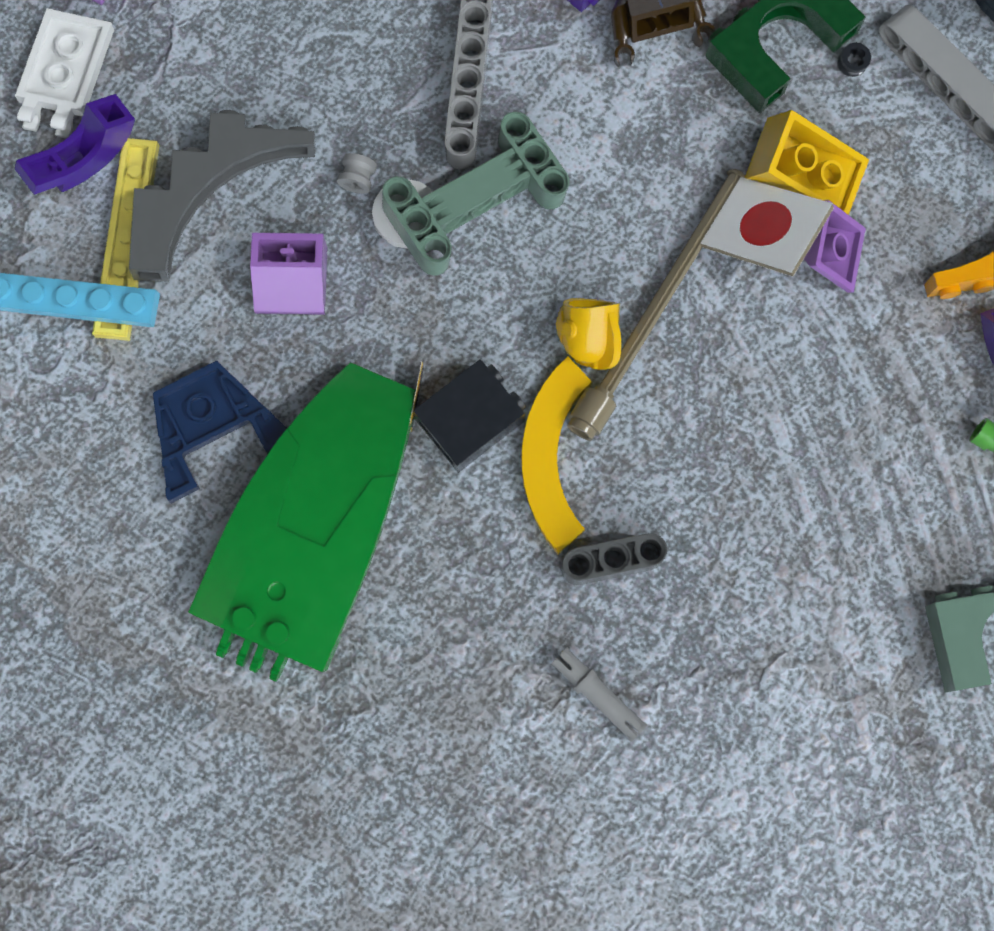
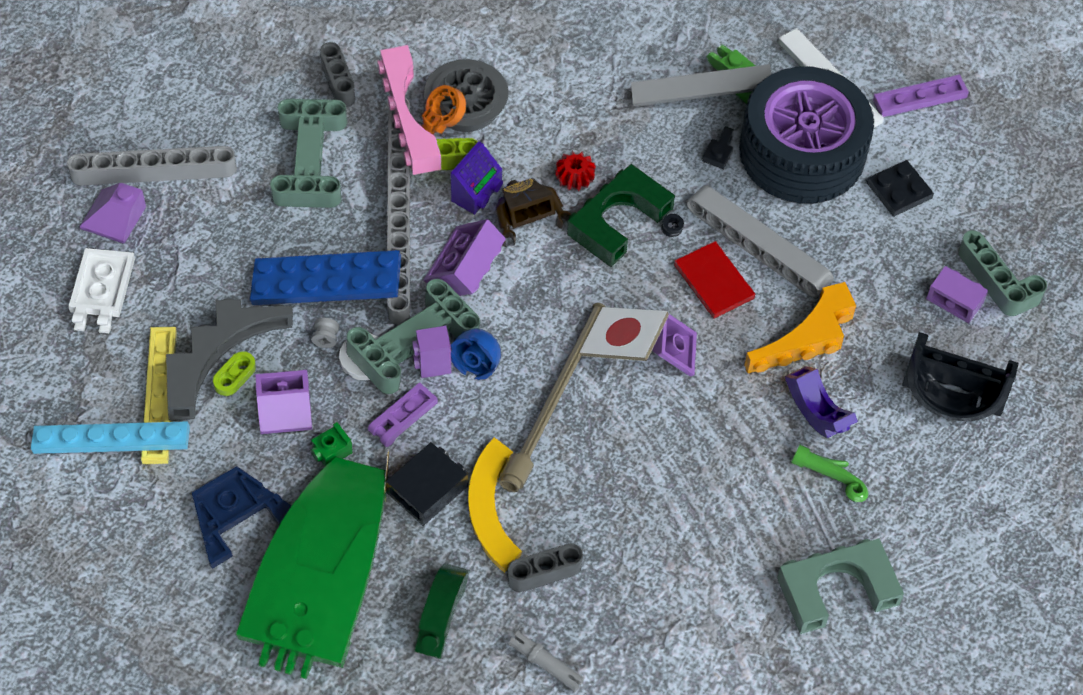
camera: 10 degrees left, 20 degrees down
dark purple arch [14,94,135,195] -> none
yellow helmet [556,298,621,370] -> none
yellow slope [744,110,869,215] -> none
none -> lime plate [213,351,256,396]
none -> blue plate [250,250,401,305]
none -> green brick [310,422,353,466]
none -> medium lavender plate [368,383,438,447]
none -> medium lavender brick [412,326,451,378]
none -> dark green arch [414,563,470,659]
none -> medium lavender slope [424,219,506,296]
none -> blue cylinder [451,328,501,380]
none -> red tile [674,241,756,319]

